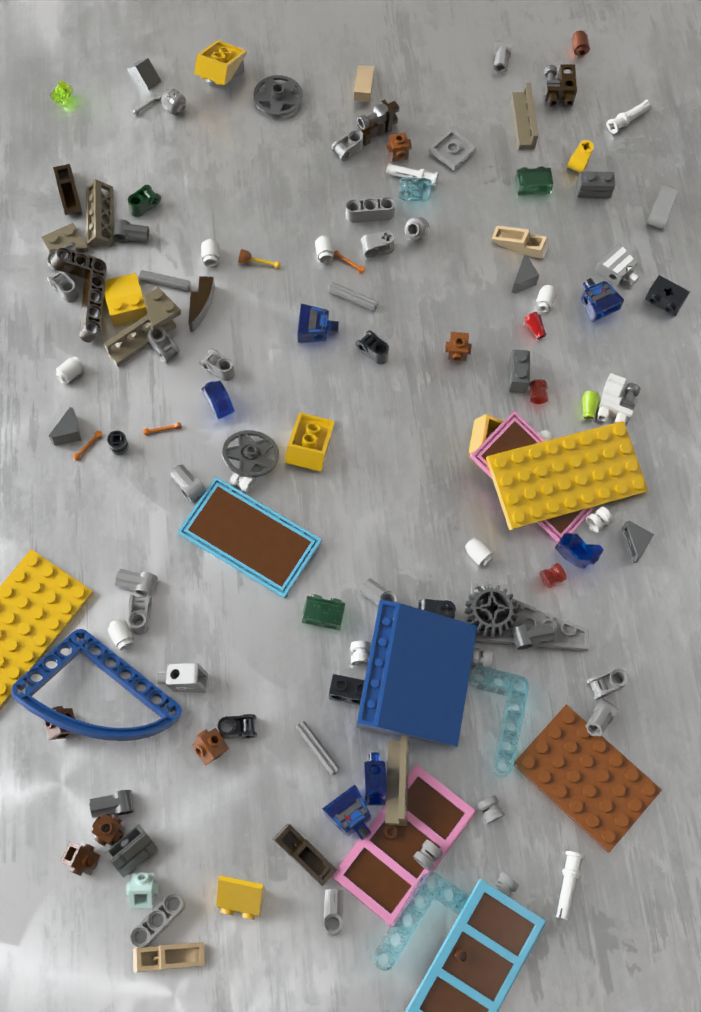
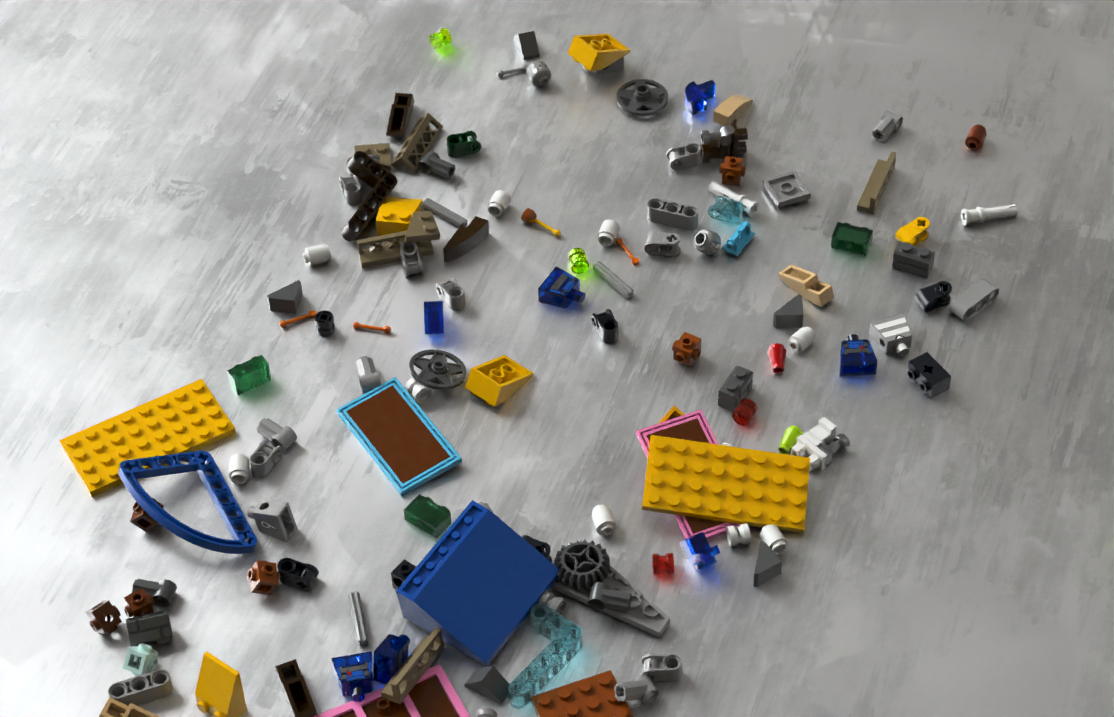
camera: 30 degrees right, 20 degrees down
dark brown hips [544,64,577,106] -> none
none -> clear green brick [227,354,271,396]
none -> dark grey slope [464,666,512,705]
none -> clear neon green wheel [567,248,589,274]
none -> clear blue brick [685,80,716,116]
none -> medium azure hinge [721,222,755,256]
none -> white brick [760,525,787,555]
none -> black piece [914,281,952,313]

